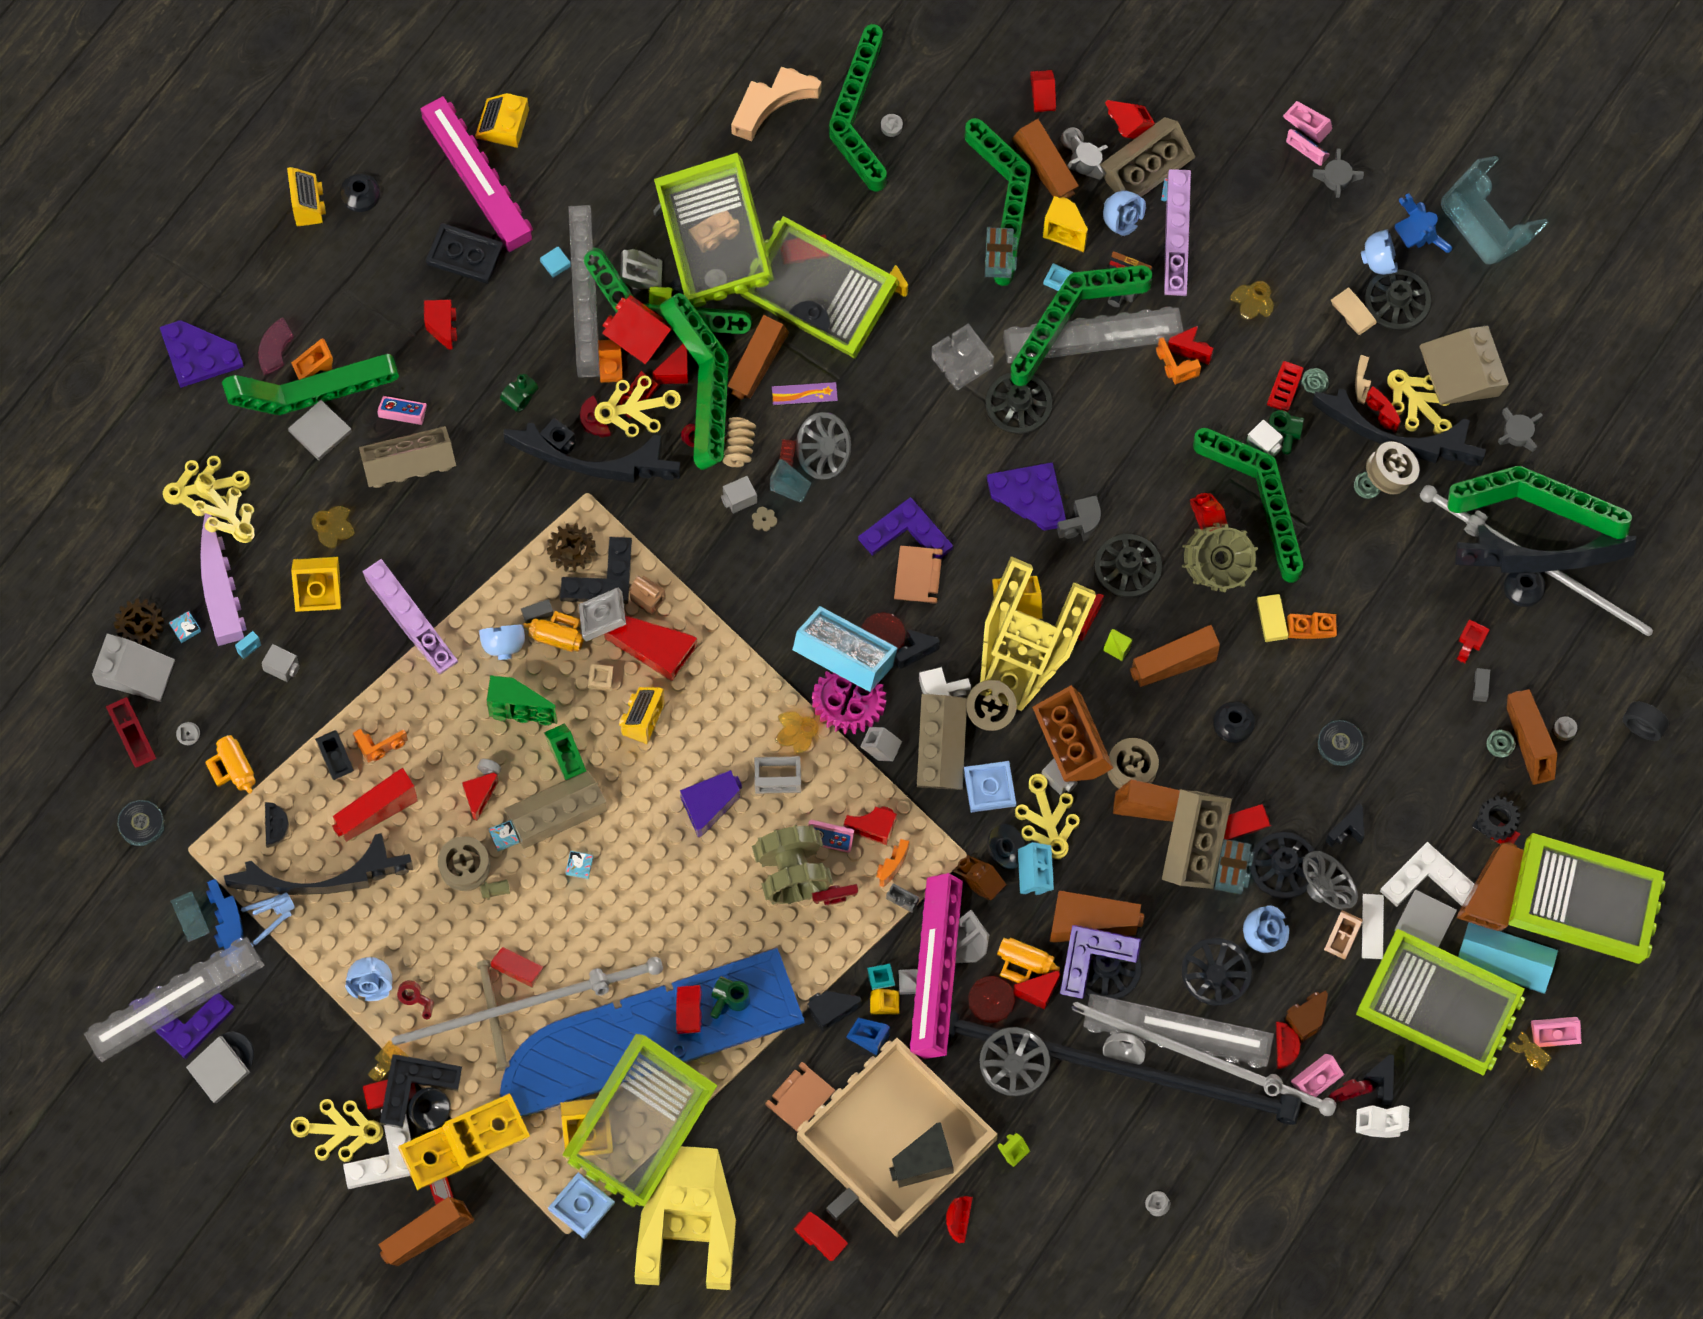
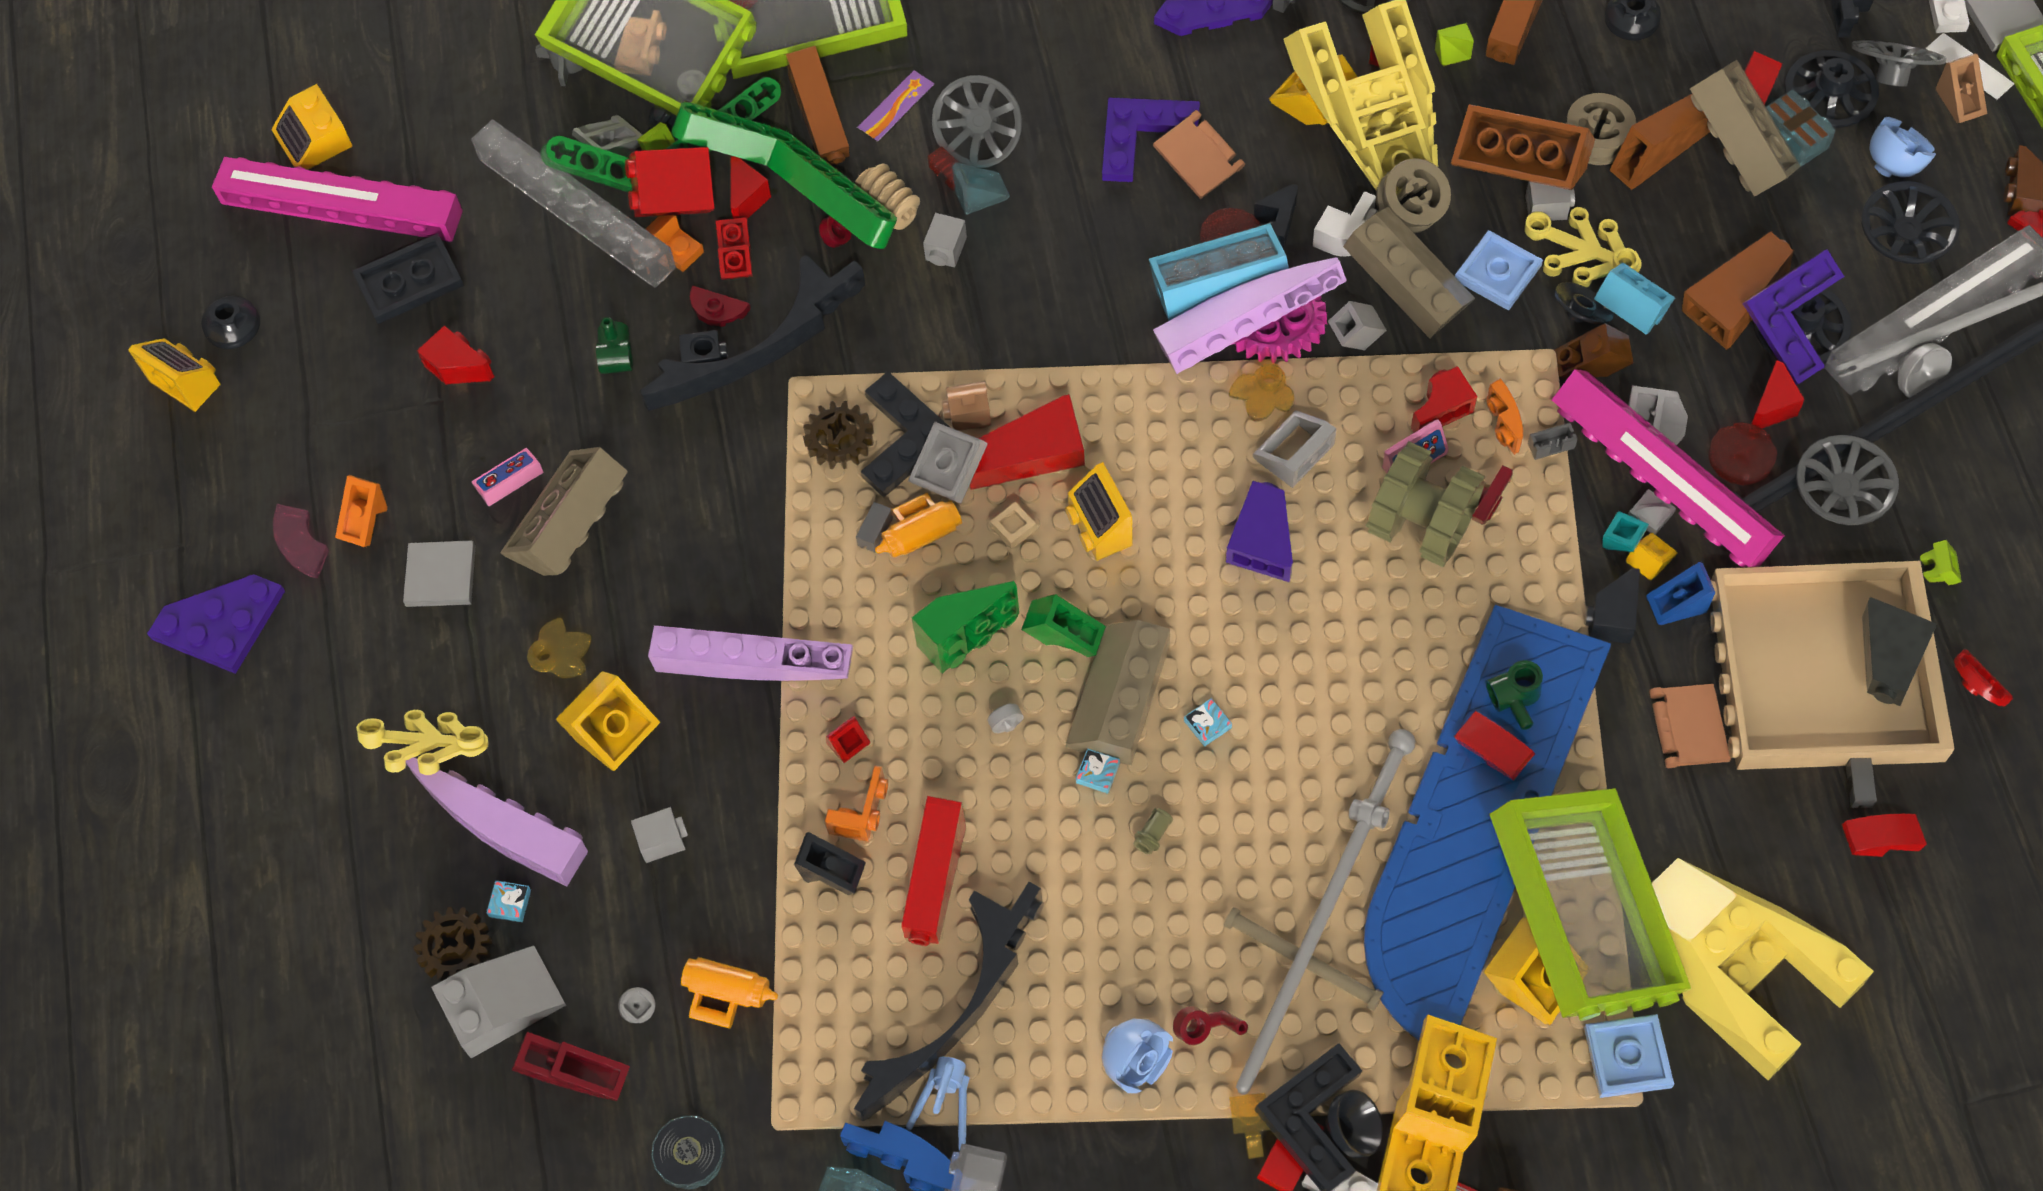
camera: 40 degrees left, 5 degrees down
light yellow plant [163,456,250,516] -> none
green beam [222,354,399,415] -> none
medium azure tile [235,631,261,659] -> none
black plate [265,802,289,848] -> none
dark tan wheel [438,836,491,891] -> none
red slope [462,773,499,821] -> none
light blue cylinder [479,625,525,660] -> none
red slope [490,947,543,988] -> none
medium azure tile [540,247,571,278] -> none
light yellow plant [594,376,681,438] -> none
dark tan plant [752,507,777,531] -> none
black plate [789,301,831,333] -> none
light orange piece [997,938,1060,983] -> none
none -> red slope [826,716,871,763]
none -> lavender slope [1153,257,1347,374]

